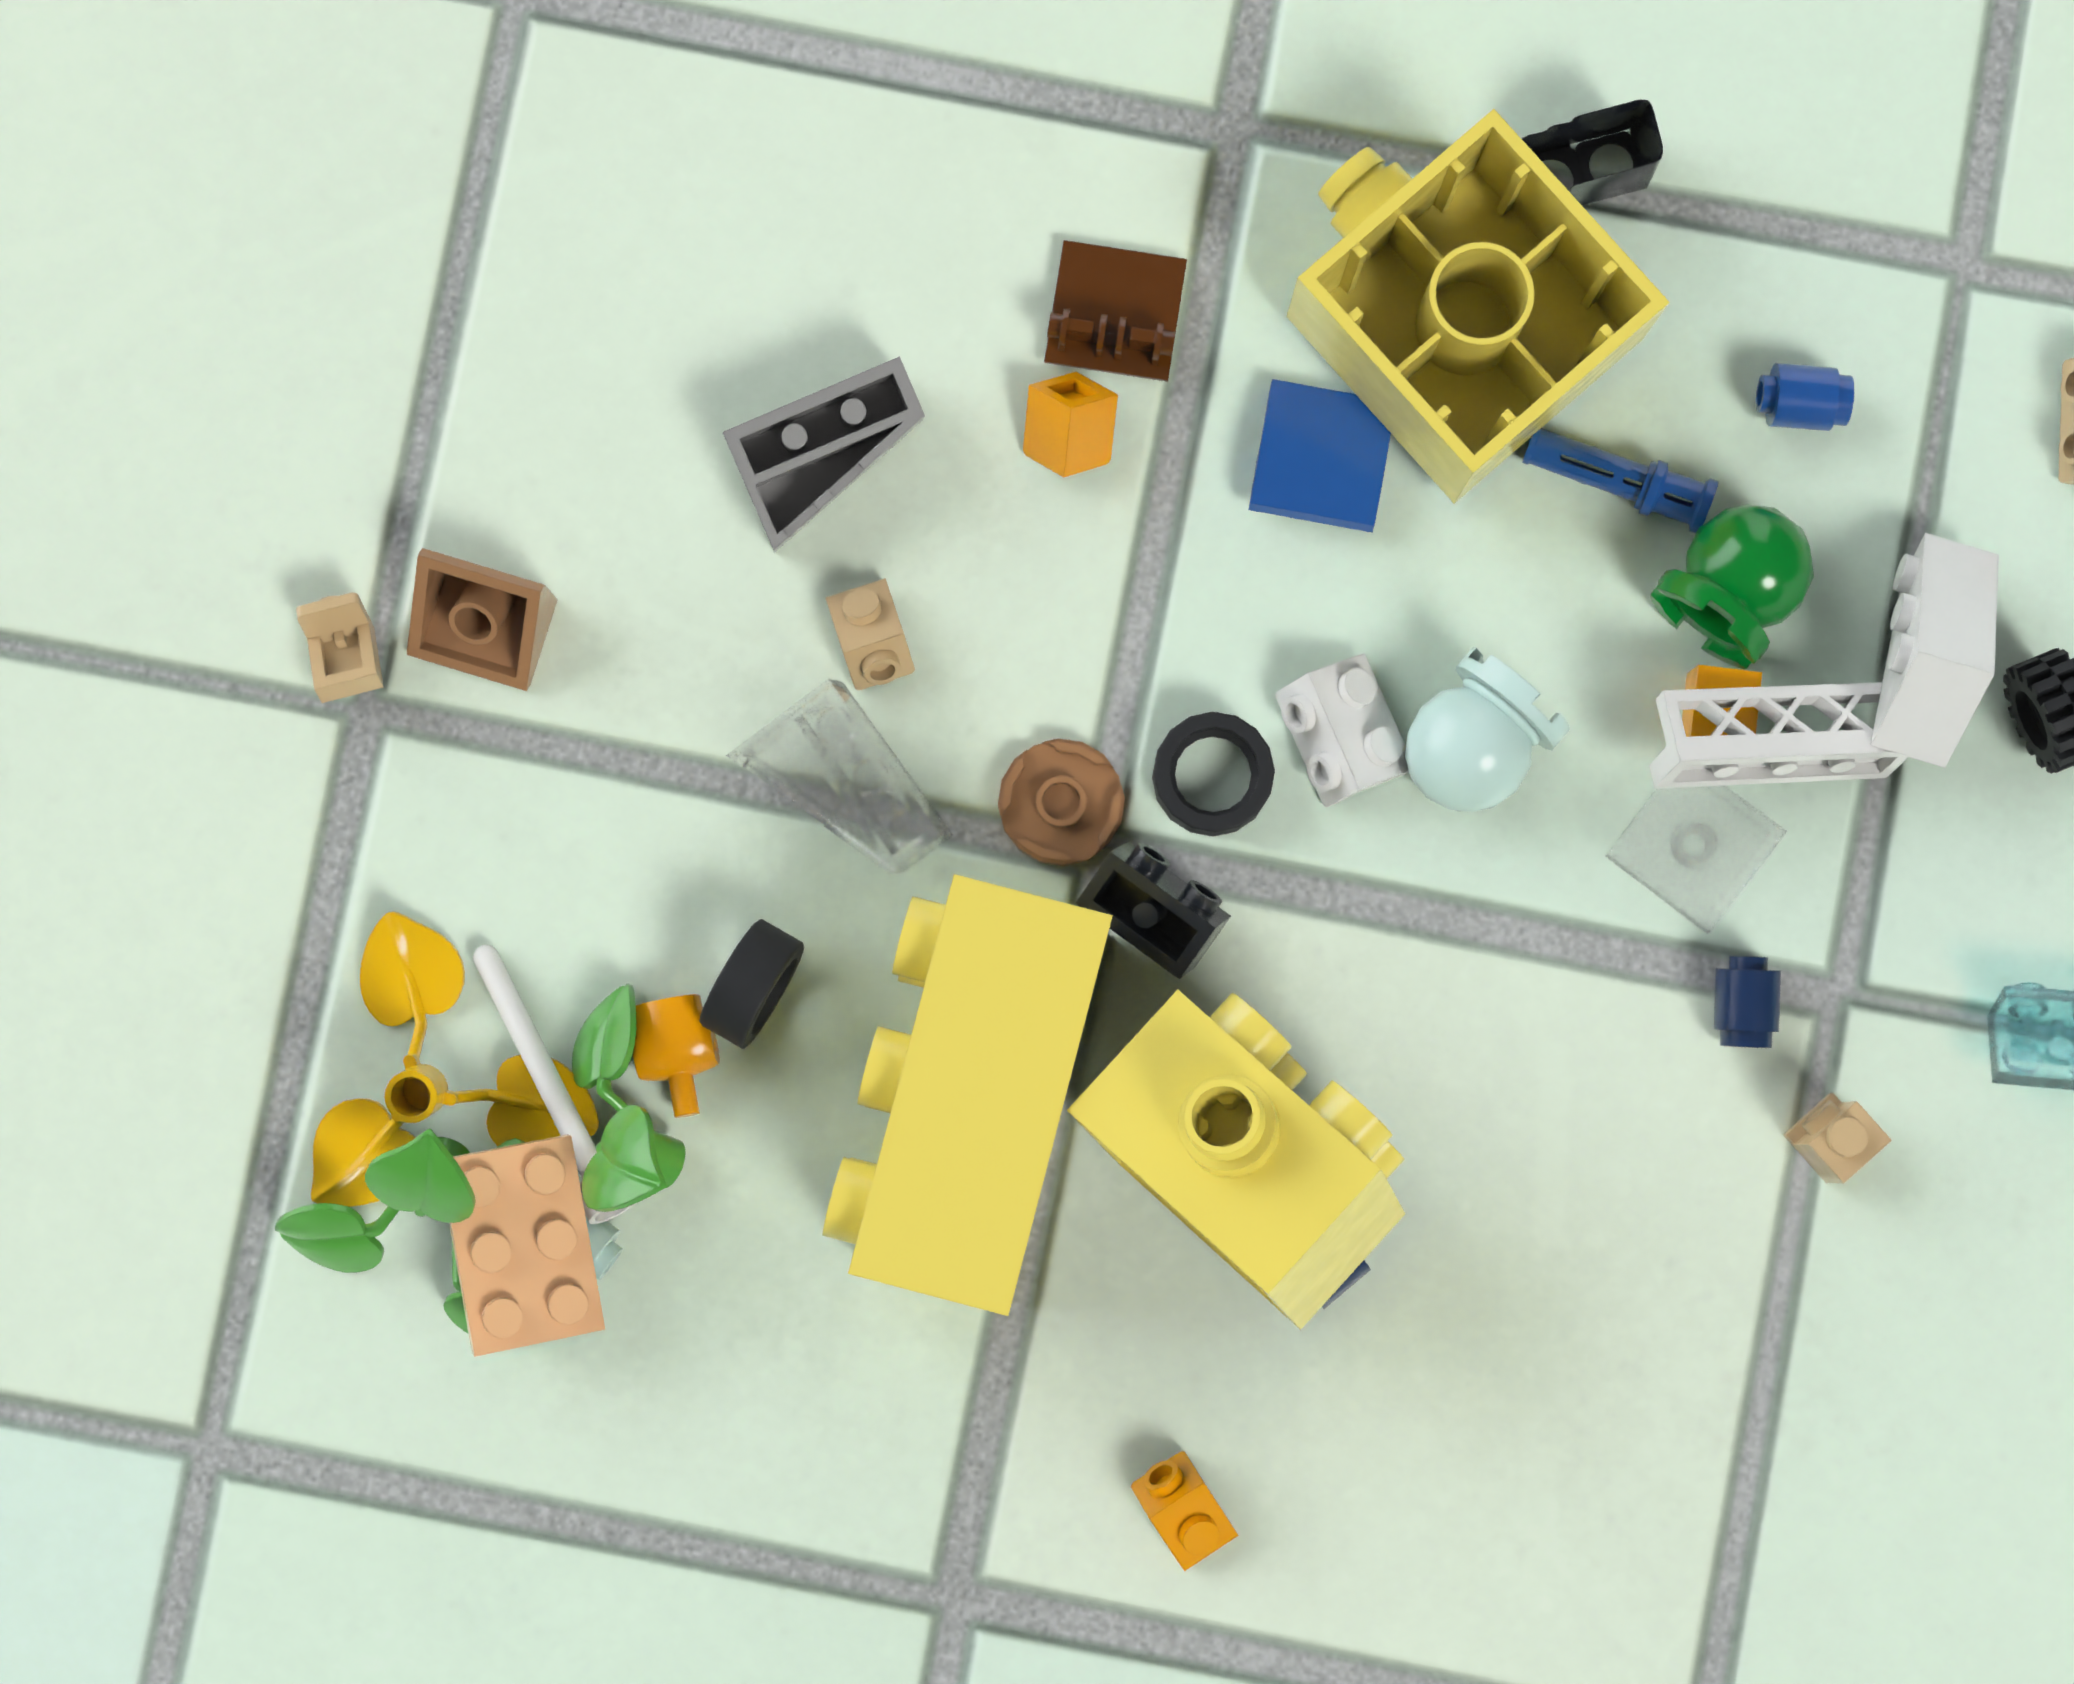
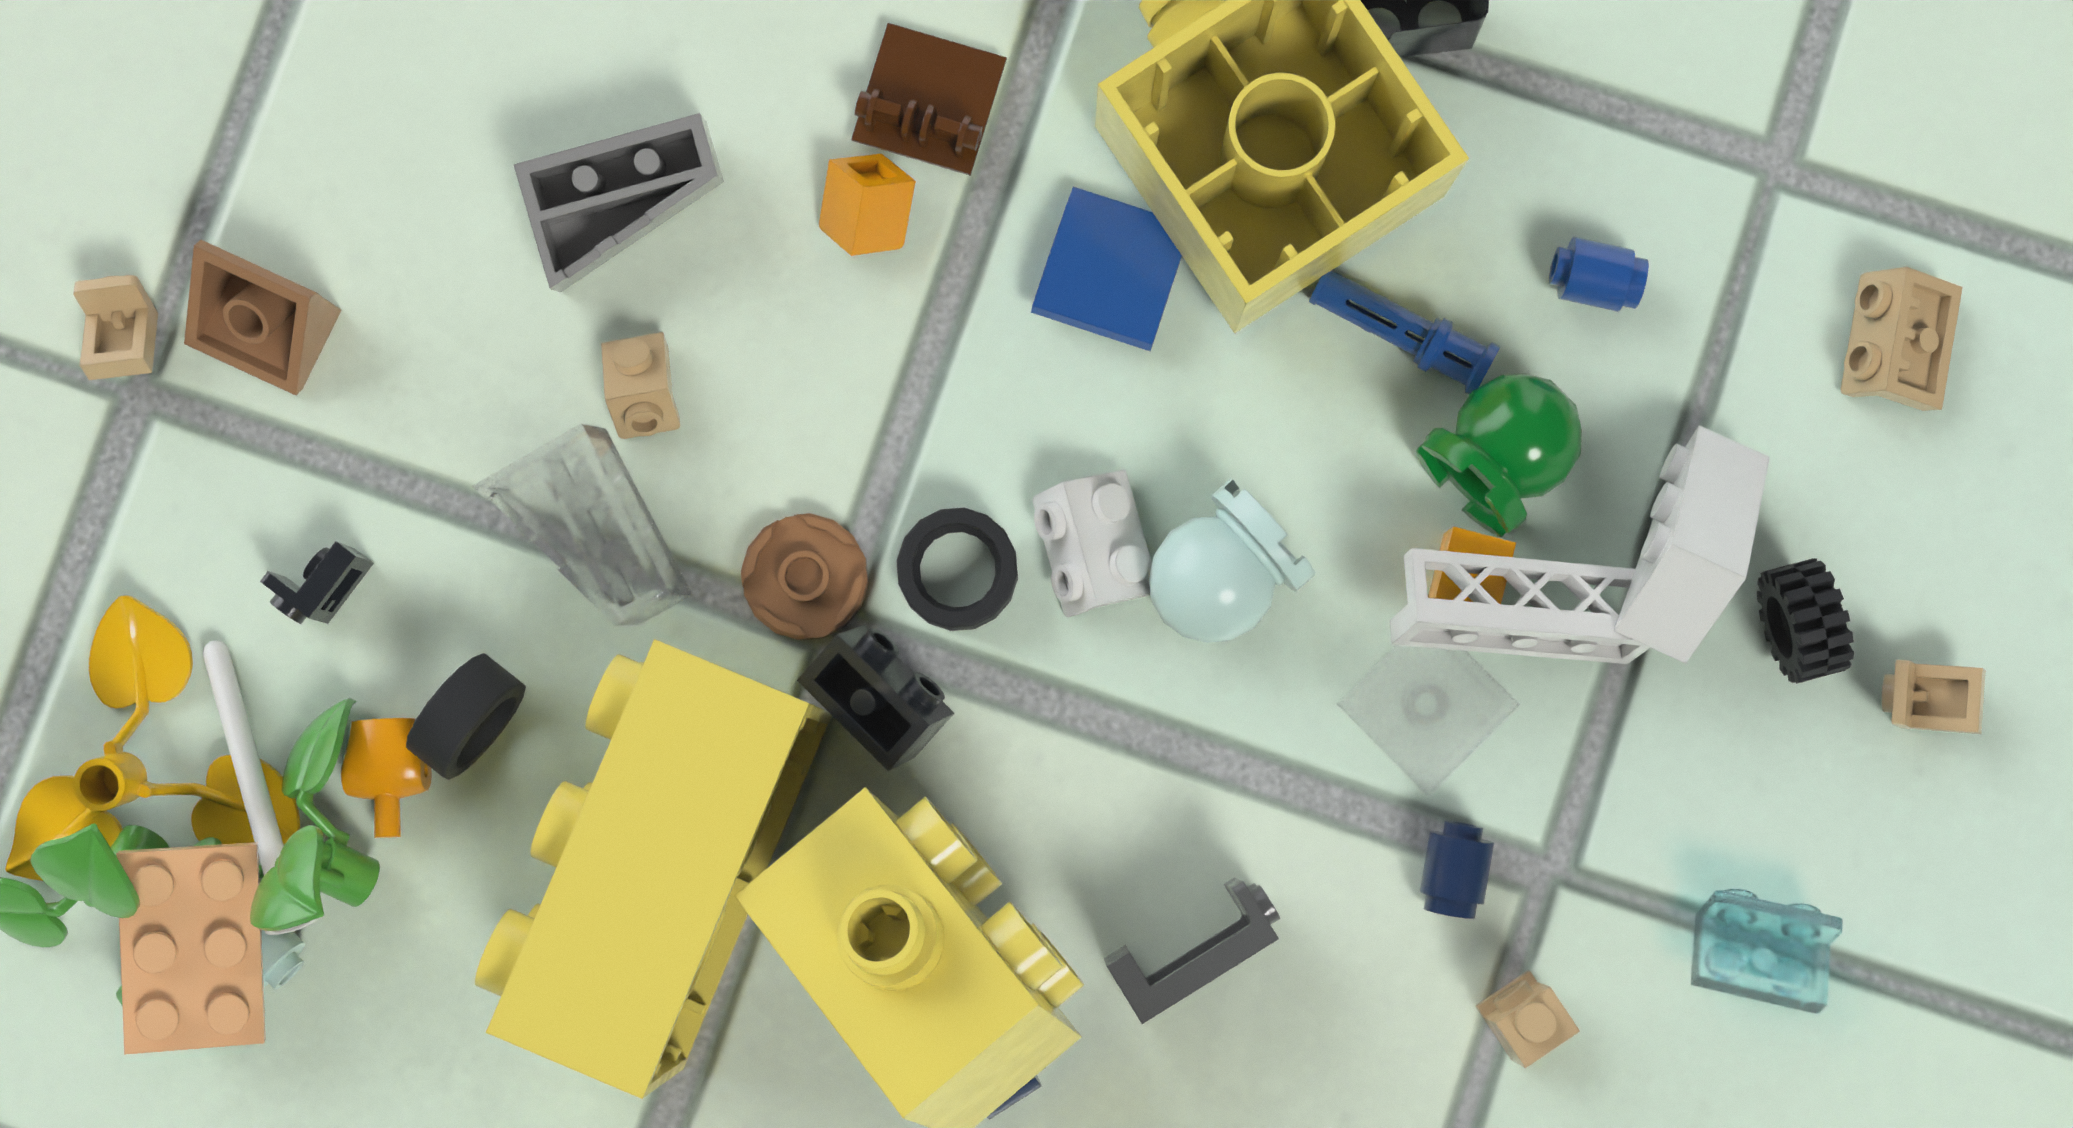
camera: 10 degrees right, 0 degrees up
none -> black bracket [260,541,374,624]
none -> dark grey panel [1104,878,1281,1024]

